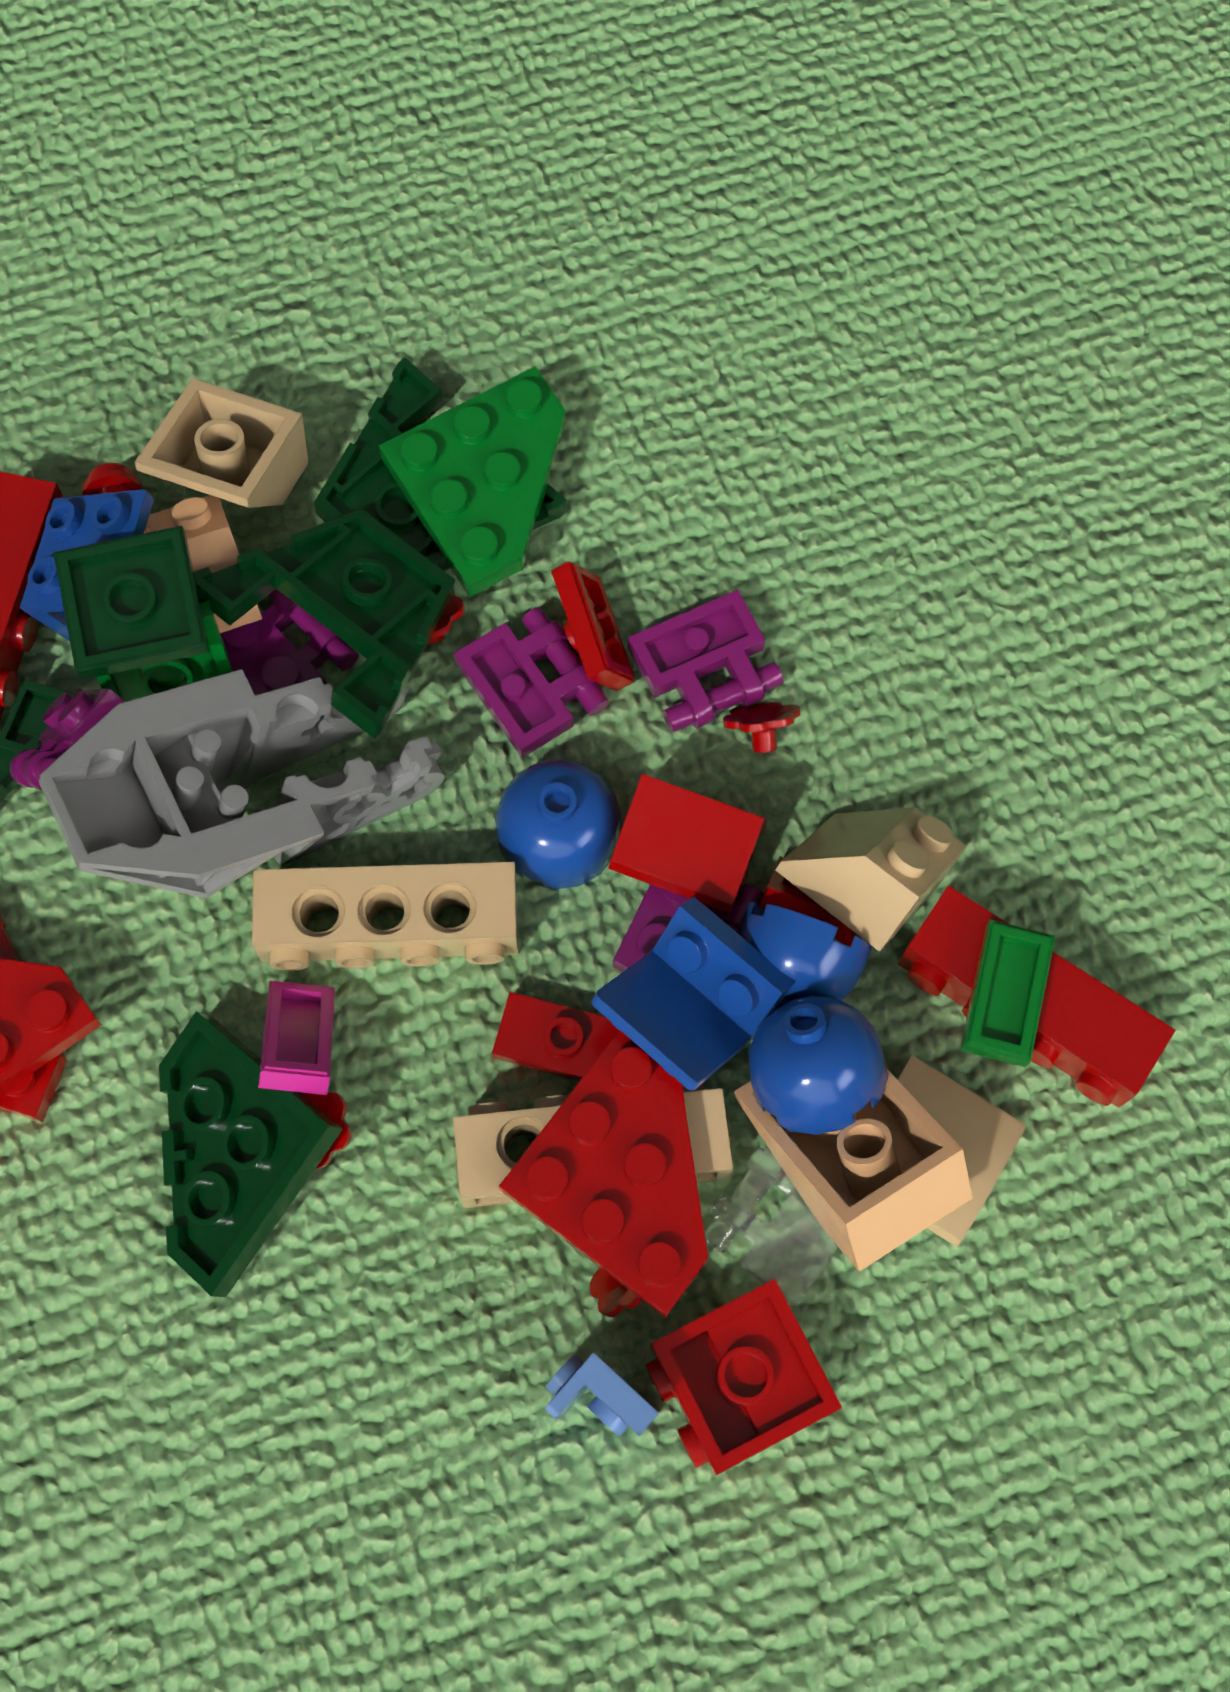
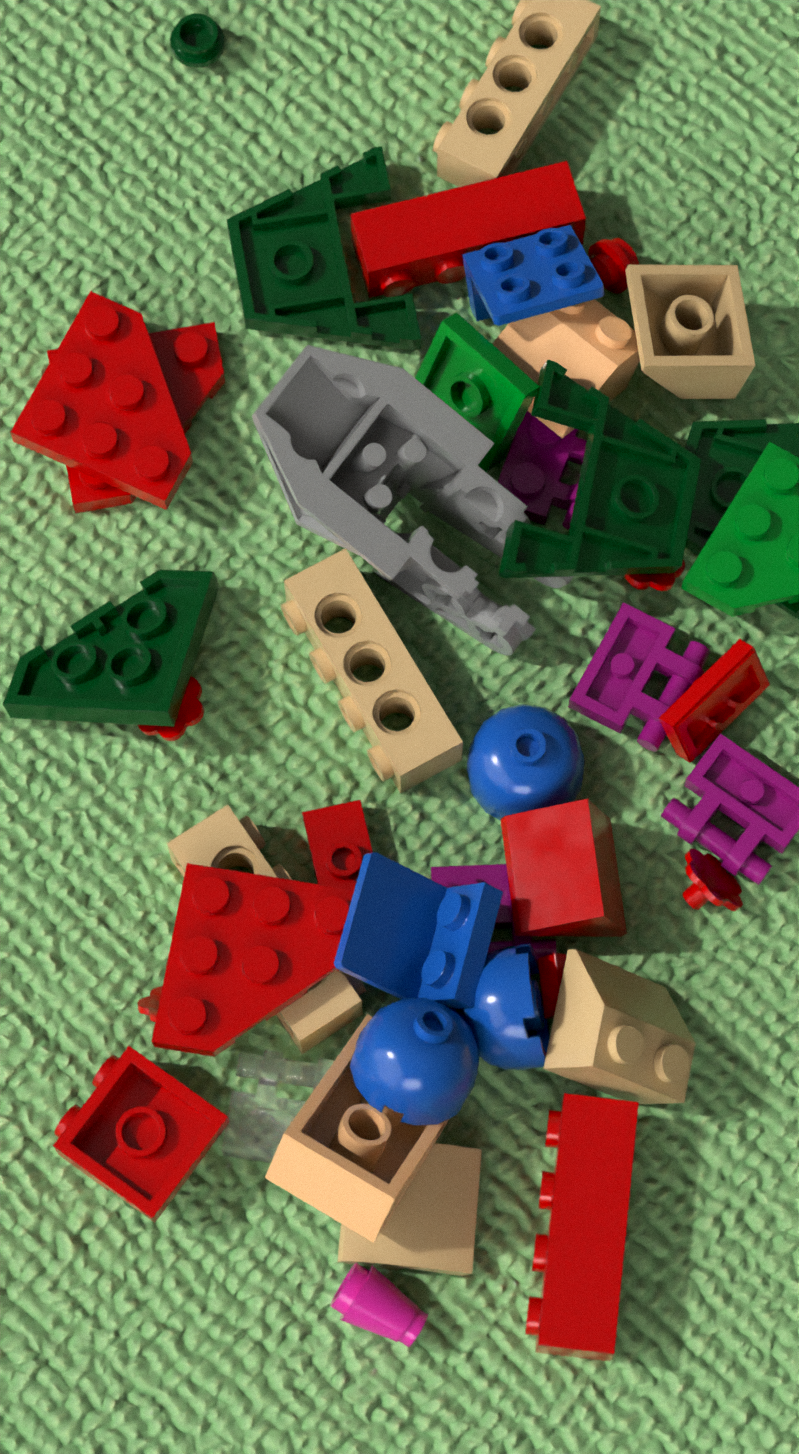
camera: 65 degrees right, 0 degrees up
magenta plate [10,689,125,790] -> none
dark green tile [53,526,210,680] -> none
dark pink tile [258,981,335,1095] -> none
medium blue bracket [544,1352,659,1437] -> none
green tile [960,920,1055,1067] -> none
none -> dark pink cone [330,1263,428,1347]

